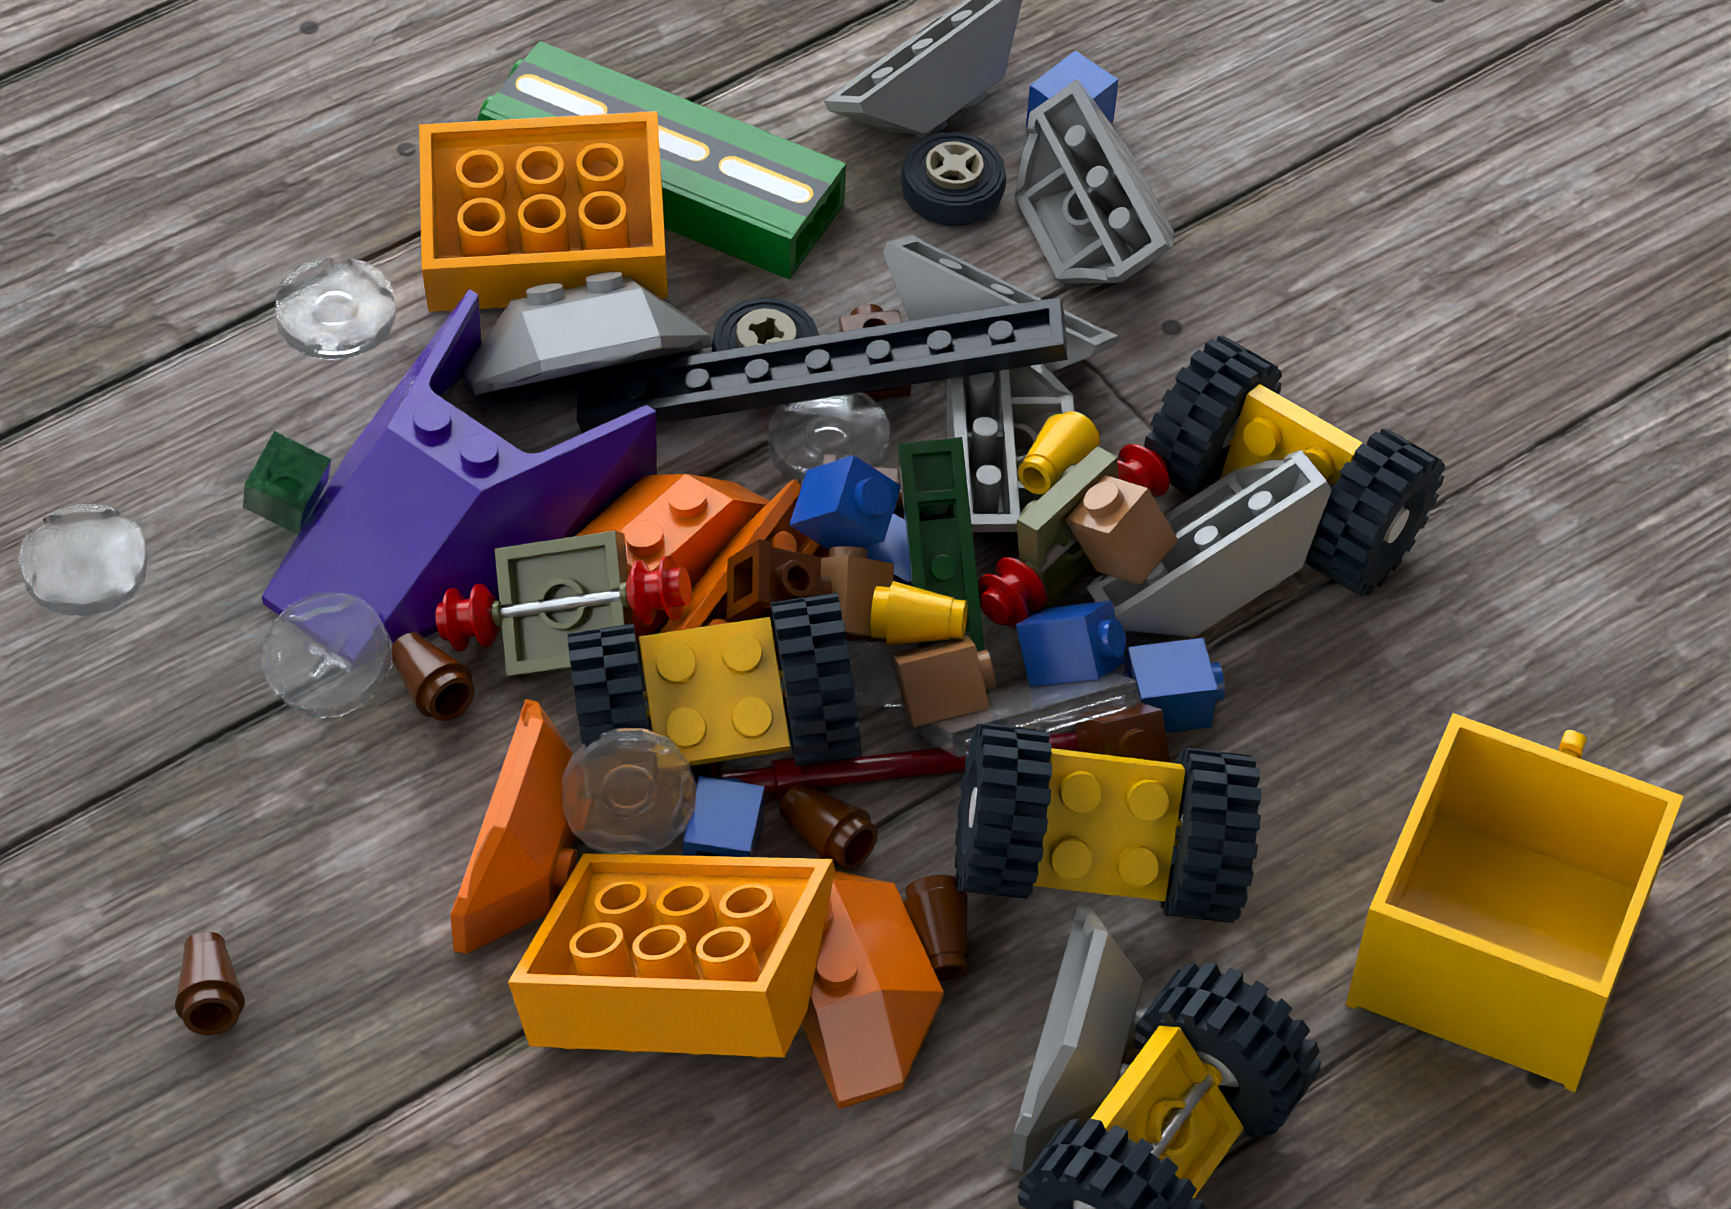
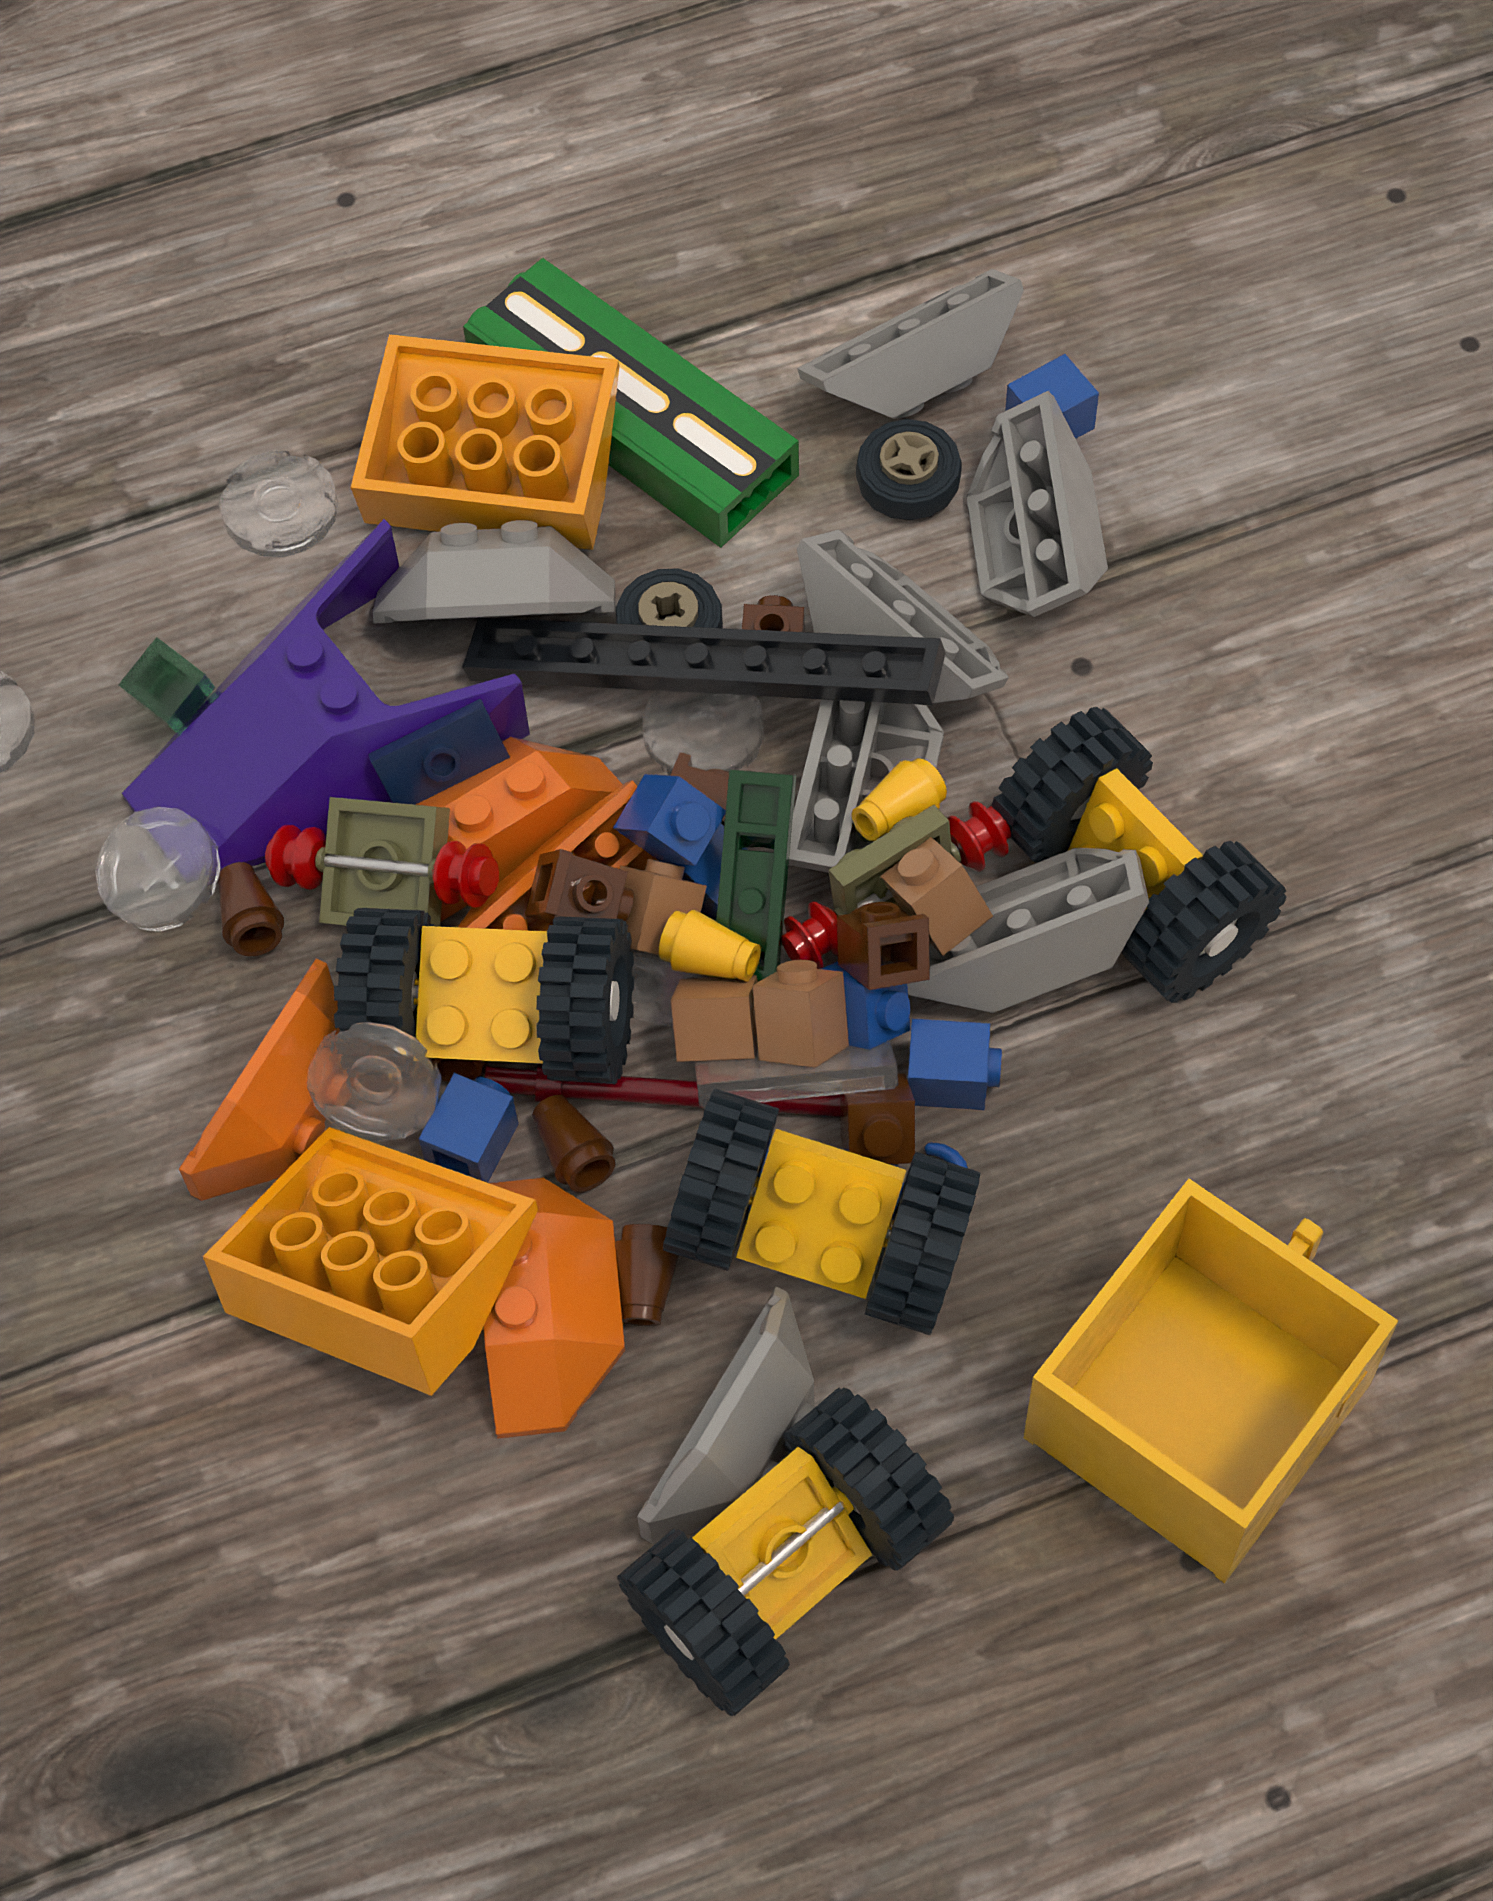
camera: 20 degrees right, 10 degrees up
none -> dark blue plate [368,698,510,805]
none -> medium nougat brick [753,960,849,1068]
none -> reddish brown brick [837,902,930,990]

